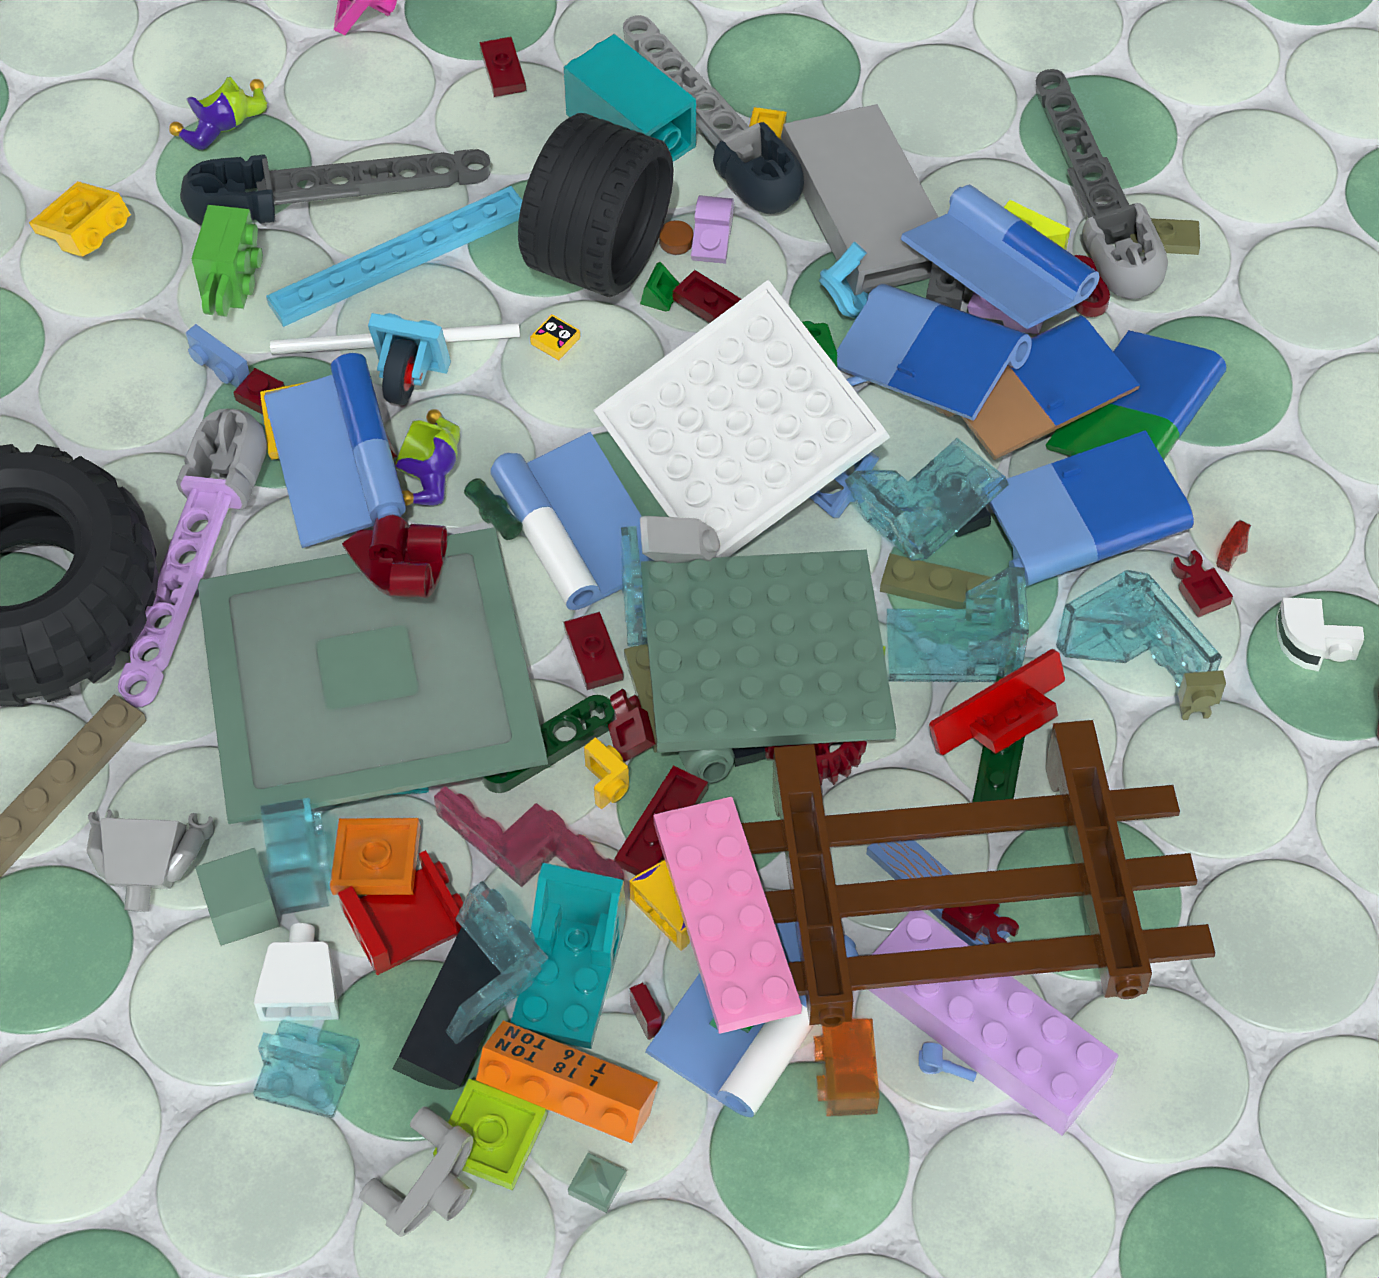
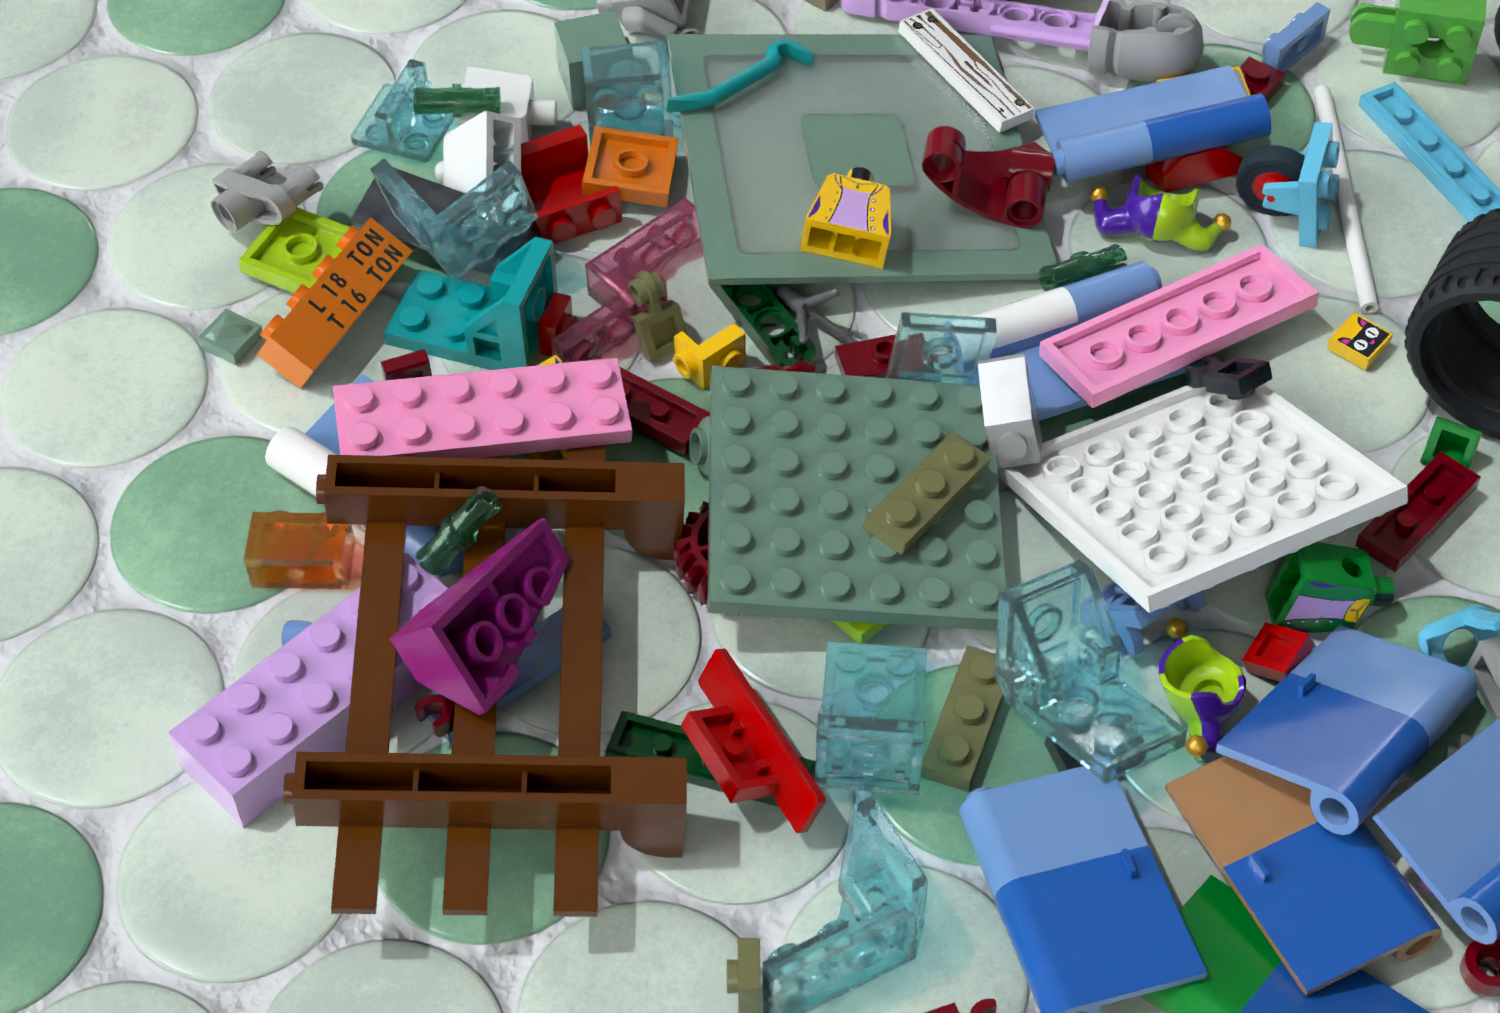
camera: 95 degrees right, 5 degrees down
none -> magenta wedge [390,518,570,715]
none -> clear green pin [413,84,501,118]
none -> clear green pin [415,486,502,576]
none -> white torso [435,111,521,202]
none -> olive plate [628,270,688,362]
none -> teal piece [666,39,815,113]
none -> dark grey plant [775,286,858,344]
none -> yellow torso [800,167,891,269]
none -> olive plate [863,431,991,555]
none -> white tile [898,8,1035,133]
none -> bright pink plate [1039,244,1319,408]
none -> lime piece [1158,617,1246,763]
none -> black plate [1184,357,1273,400]
none -> red plate [1242,622,1314,682]

